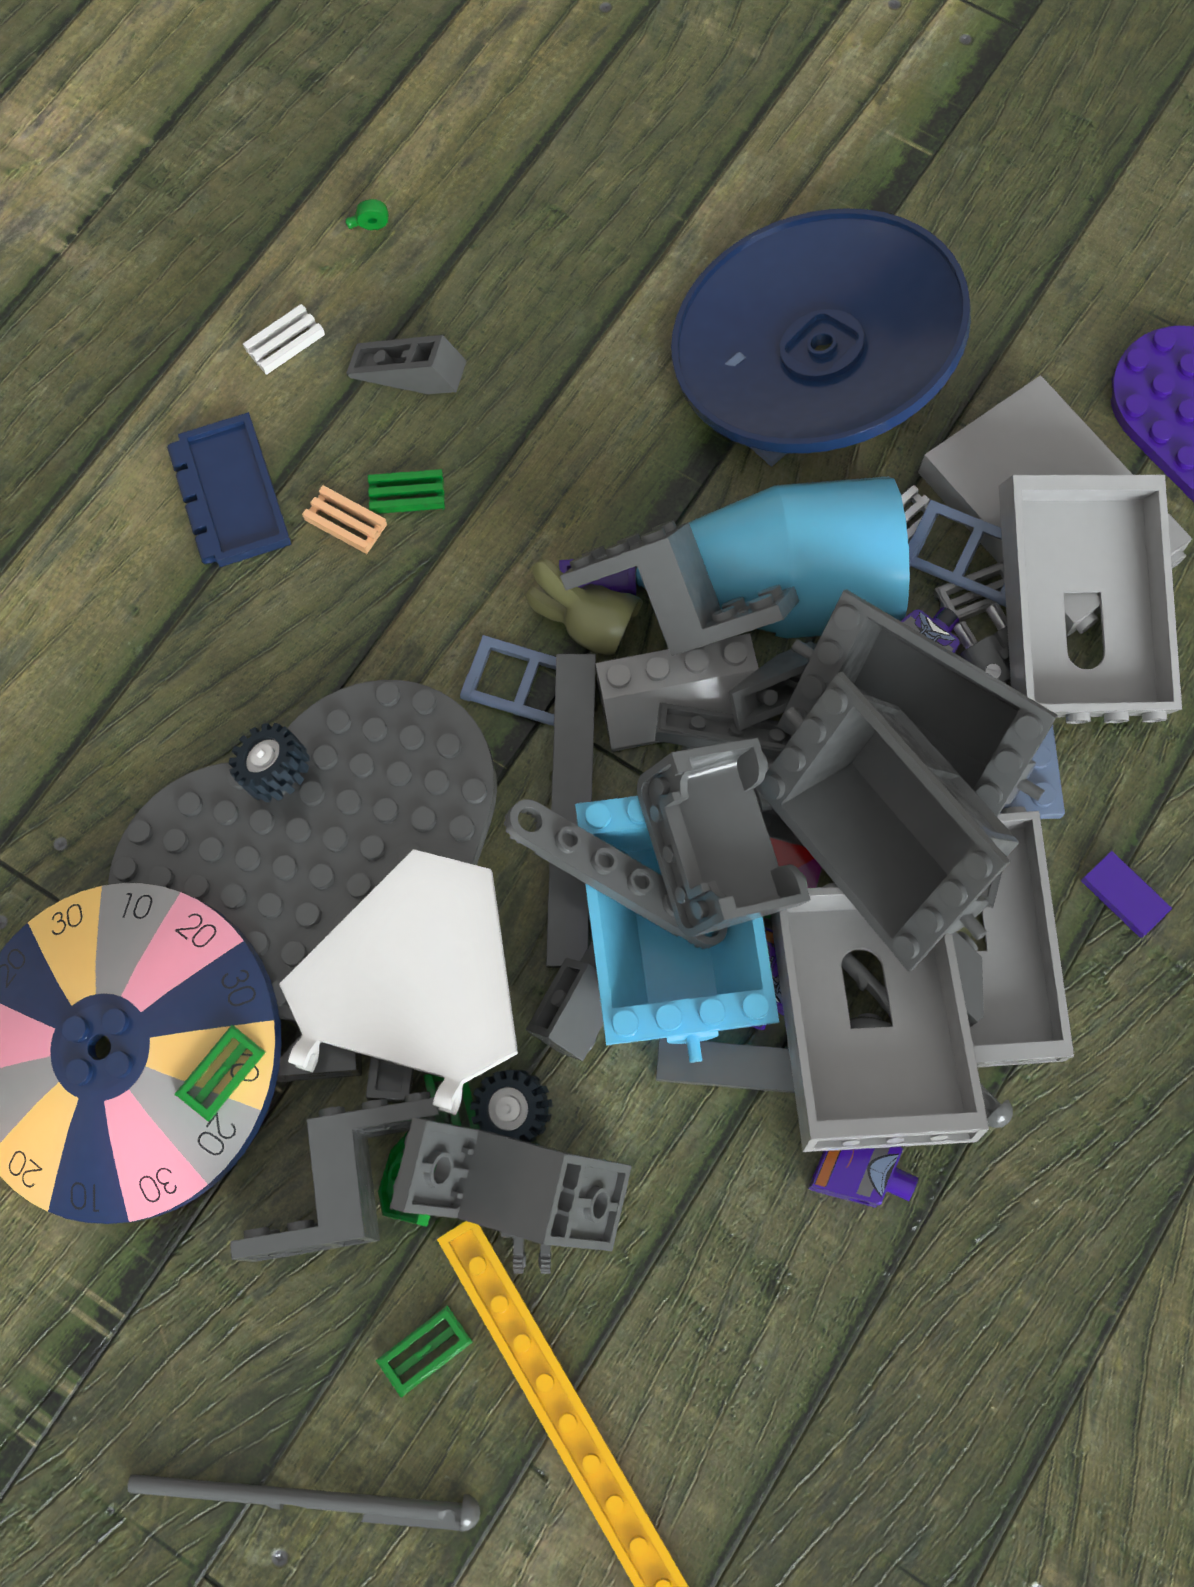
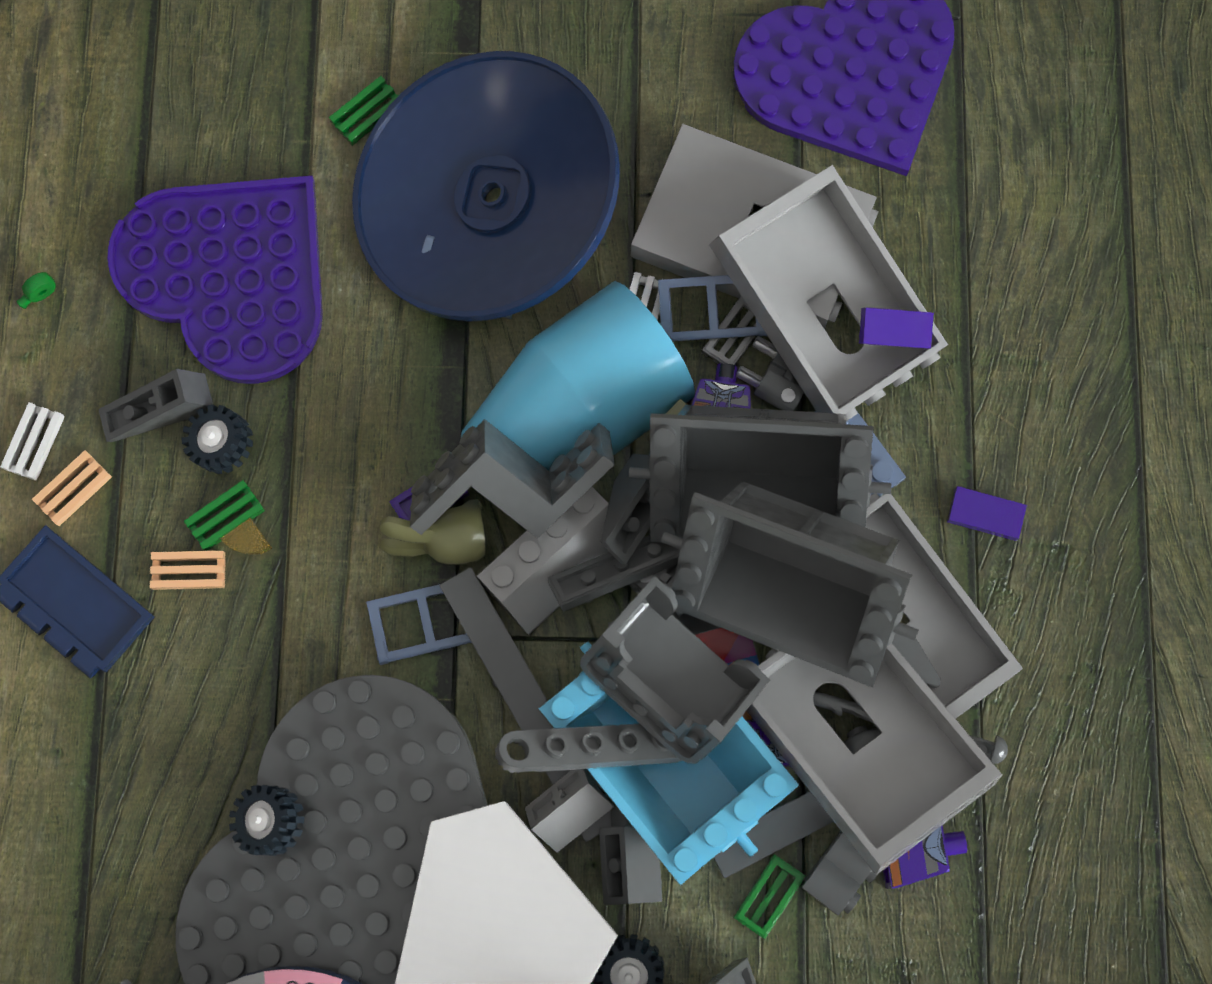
camera: 35 degrees left, 5 degrees up
none -> light nougat tile [32,450,112,526]
none -> dark purple plate [108,175,323,384]
none -> black wheel [182,405,253,474]
none -> clear yellow tile [220,518,273,554]
none -> green tile [329,76,399,146]
none -> light grey hinge [525,769,614,852]
none -> green tile [733,854,806,939]
none -> dark grey brick [800,830,878,916]
none -> dark purple tile [859,307,934,349]

